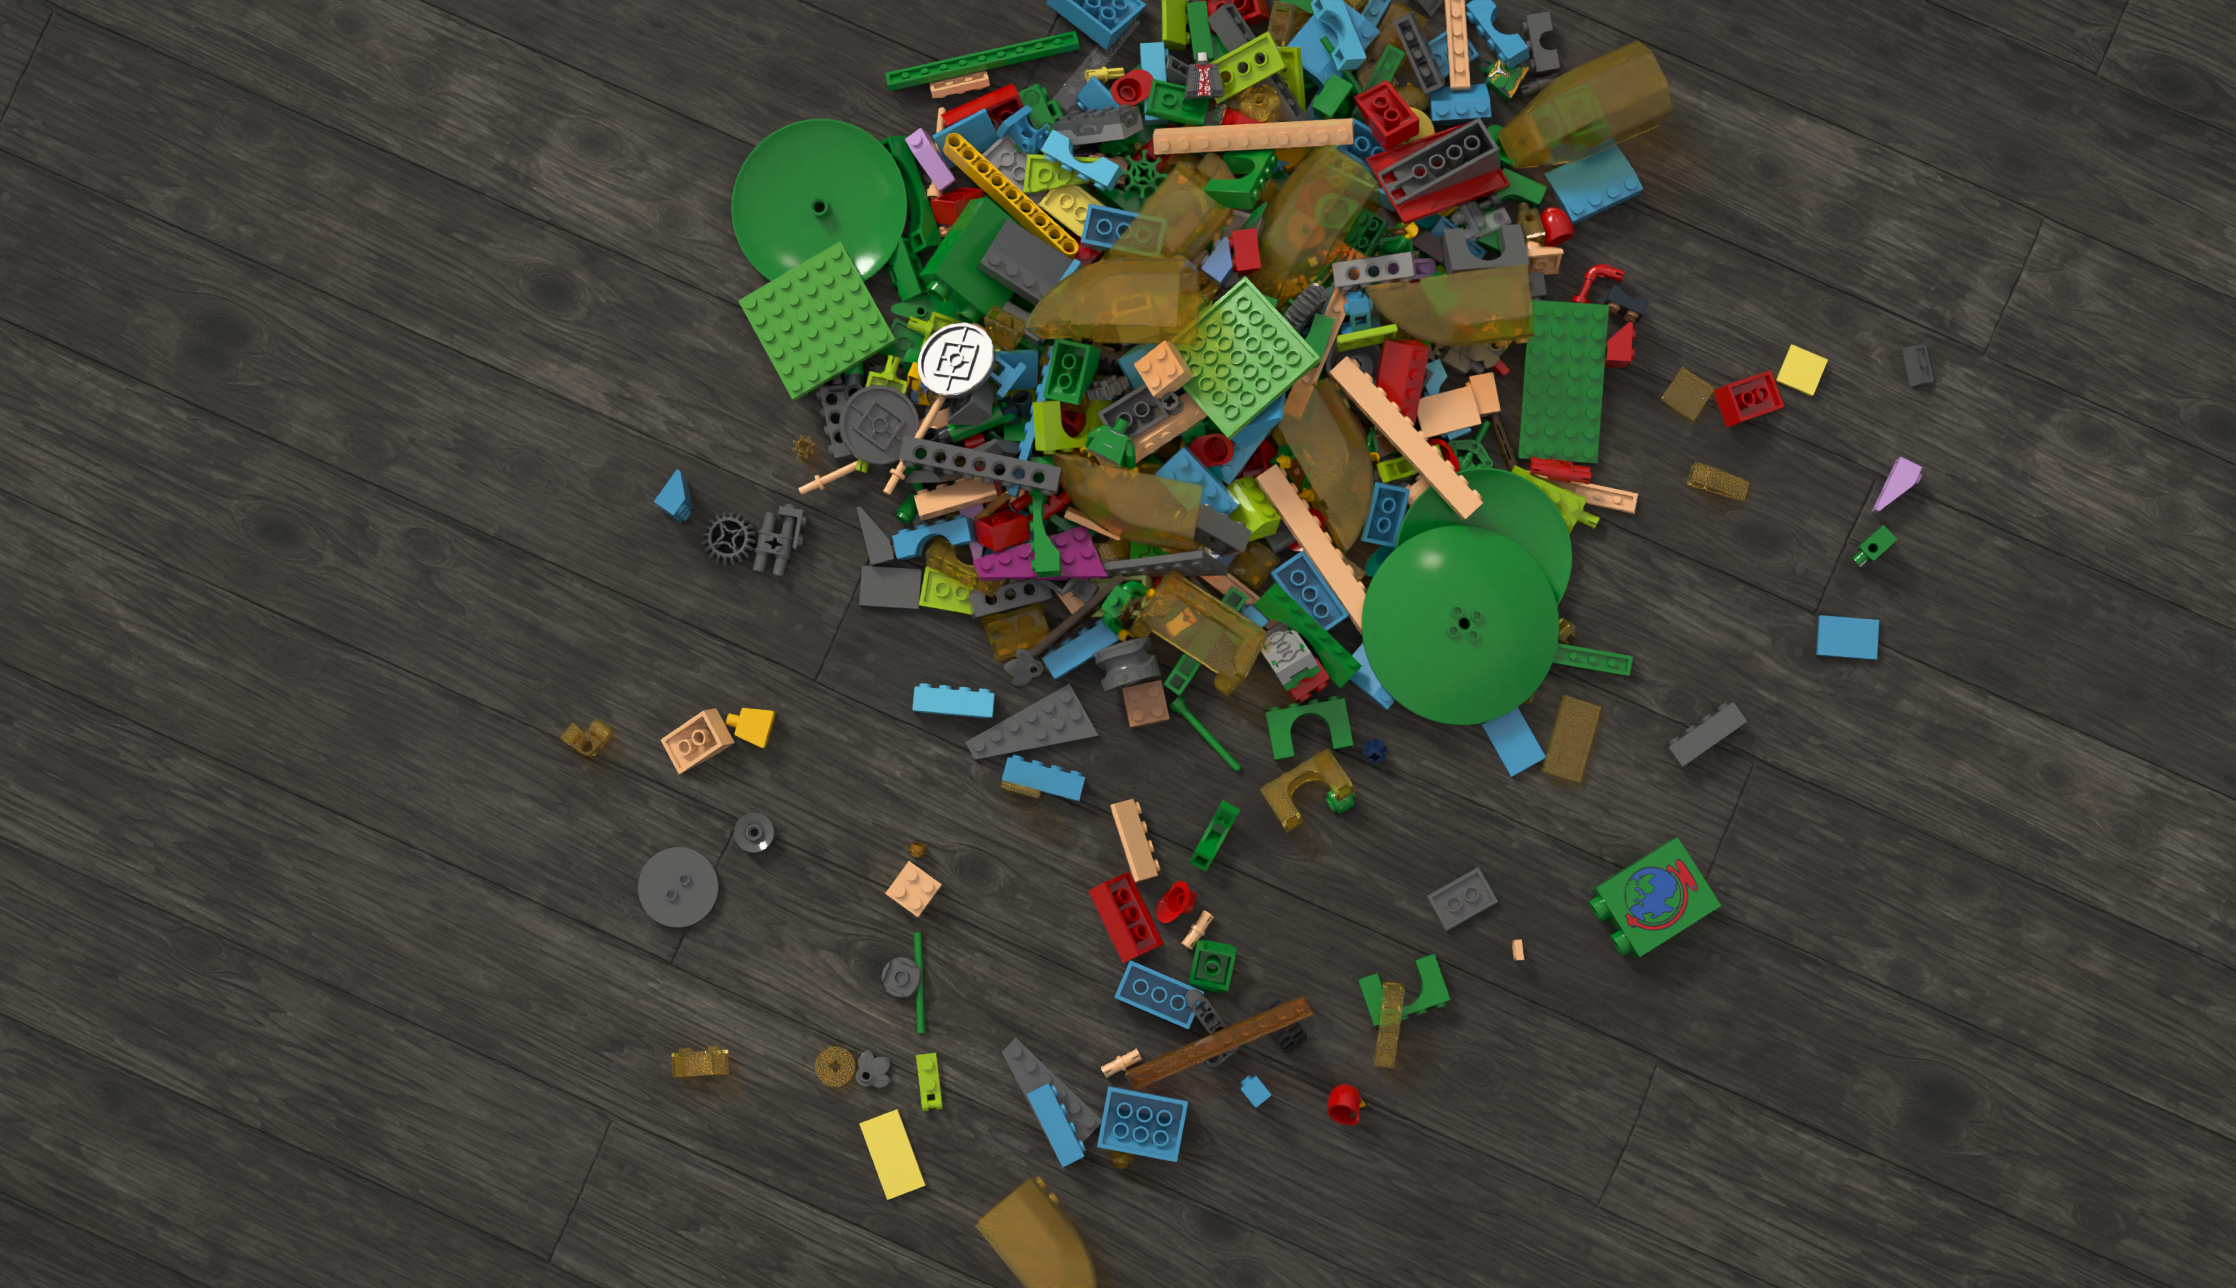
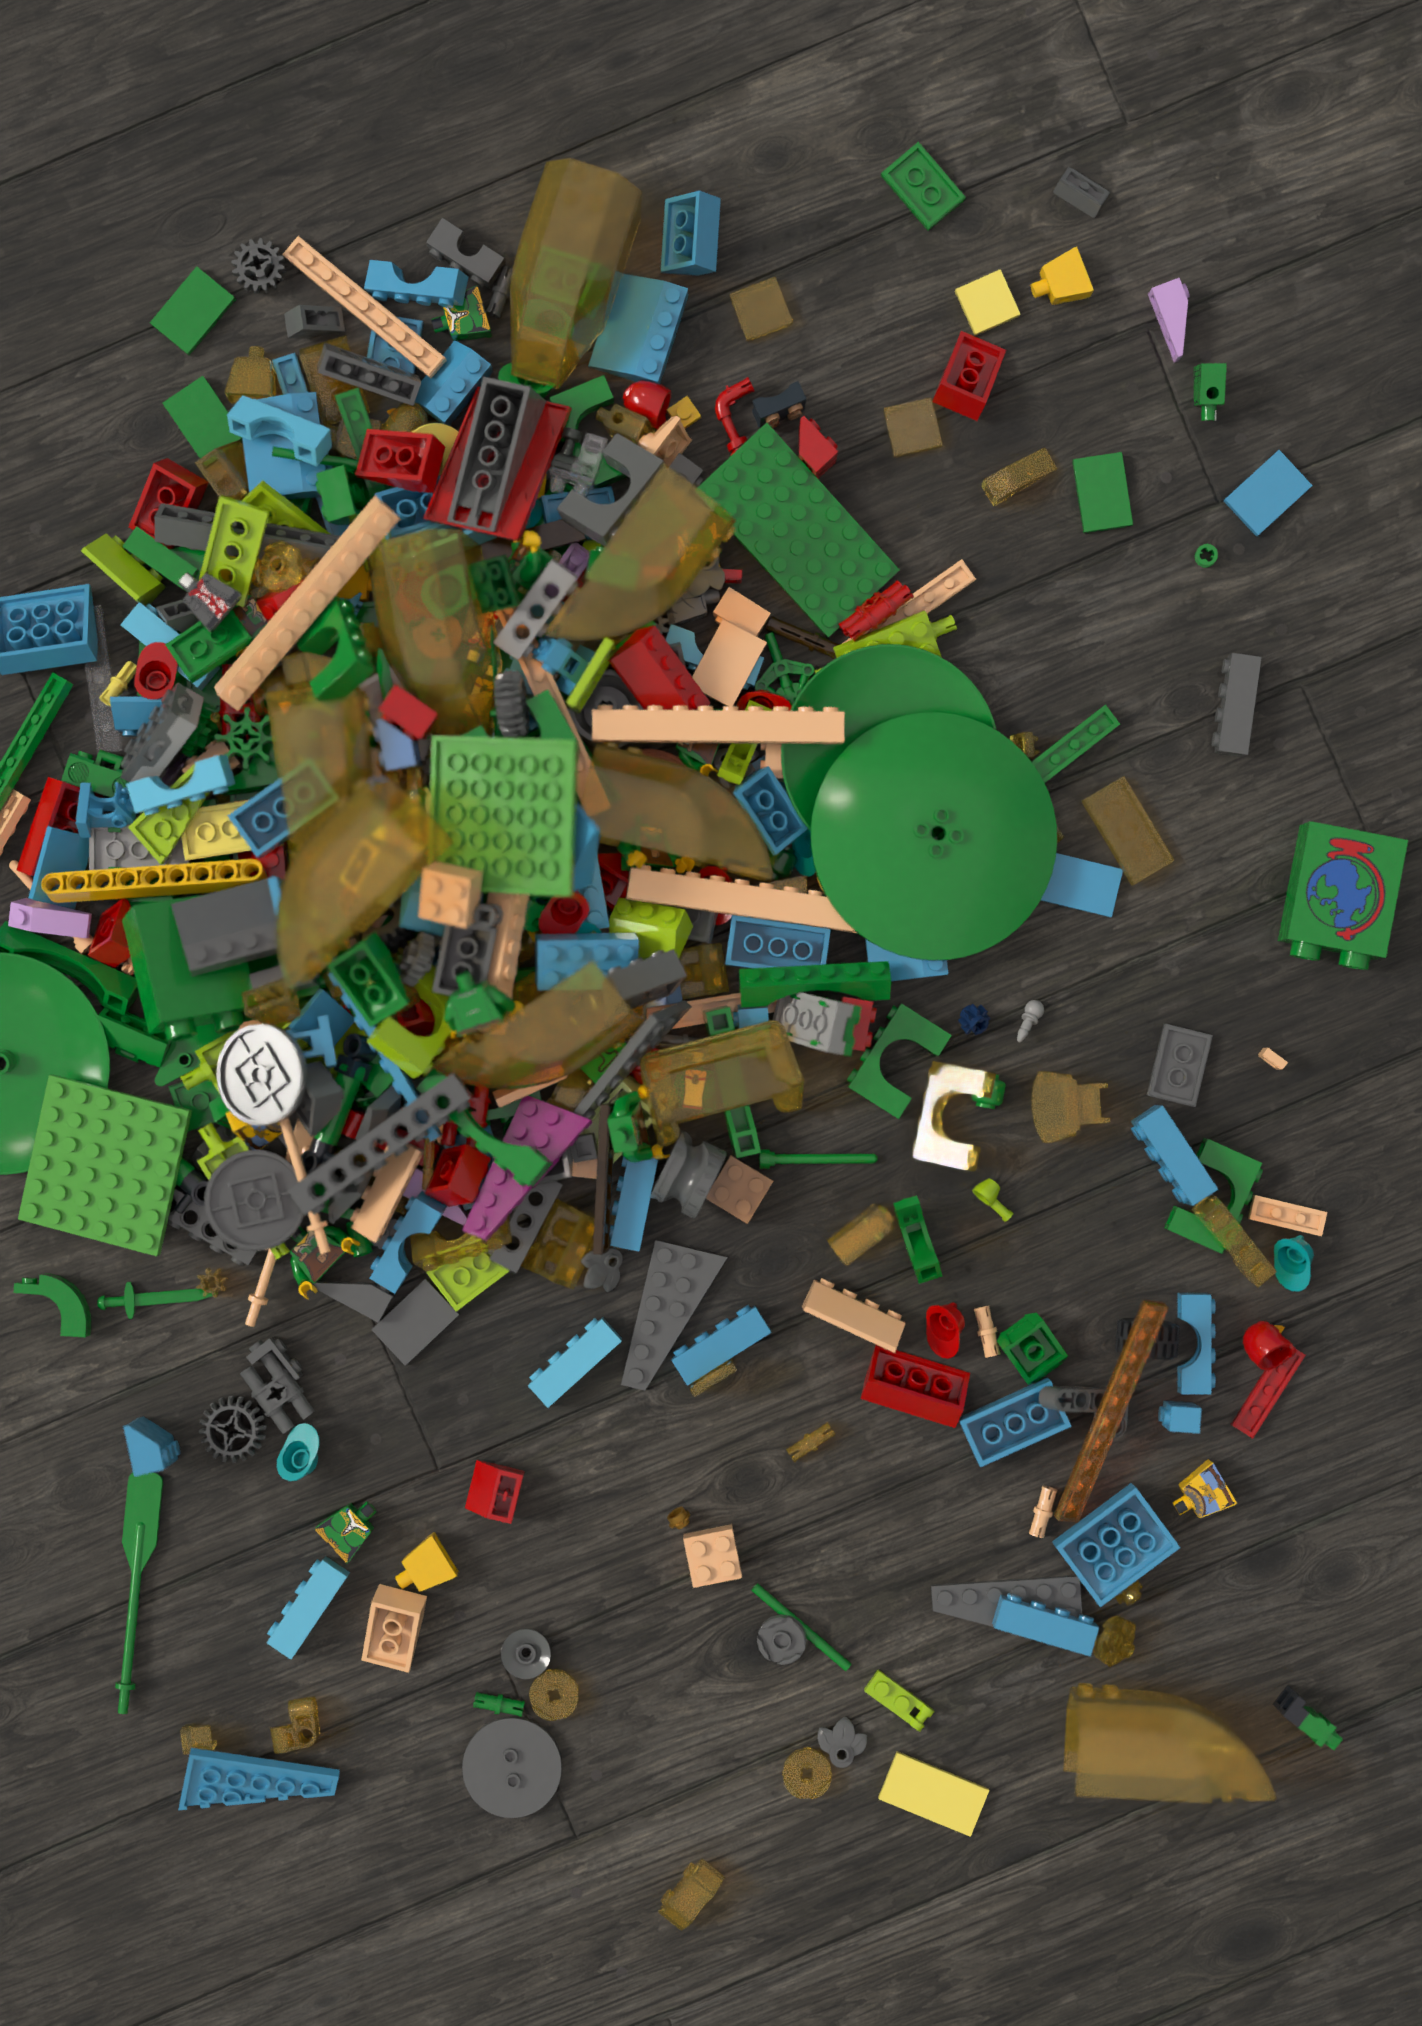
camera: 45 degrees left, 5 degrees up
none -> green arch [13,1273,91,1337]
none -> green sword [97,1282,216,1319]
none -> green piece [115,1472,163,1714]
none -> dark azure wing [178,1748,339,1810]
none -> clear yellow panel [180,1723,217,1755]
none -> medium azure brick [267,1556,350,1659]
none -> teal piece [277,1423,320,1481]
none -> torso [290,1226,360,1299]
none -> torso [314,1501,377,1563]
none -> red slope [465,1459,525,1524]
none -> green pin [473,1692,525,1717]
none -> clear yellow plate [529,1669,579,1721]
none -> dark azure slope [661,191,721,275]
none -> yellow plate [667,396,701,429]
none -> clear yellow tile [729,277,793,342]
none -> dark green head [761,846,797,881]
none -> clear yellow pin [786,1422,836,1462]
none -> clear yellow arch [826,1203,894,1265]
none -> green tile [881,142,966,231]
none -> lime bar [972,1178,1013,1222]
none -> light grey bar [1017,1000,1044,1042]
none -> yellow torso [1030,247,1094,305]
none -> clear yellow piece [1031,1071,1110,1143]
none -> green tile [1072,452,1133,533]
none -> clear yellow plate [1093,1616,1136,1667]
none -> dark azure brick [1130,1105,1218,1206]
none -> torso [1172,1459,1237,1518]
none -> dark azure arch [1177,1293,1216,1394]
none -> green bush [1195,544,1218,568]
none -> red tile [1231,1347,1306,1438]
none -> light nougat plate [1248,1195,1328,1236]
none -> teal piece [1274,1235,1314,1292]

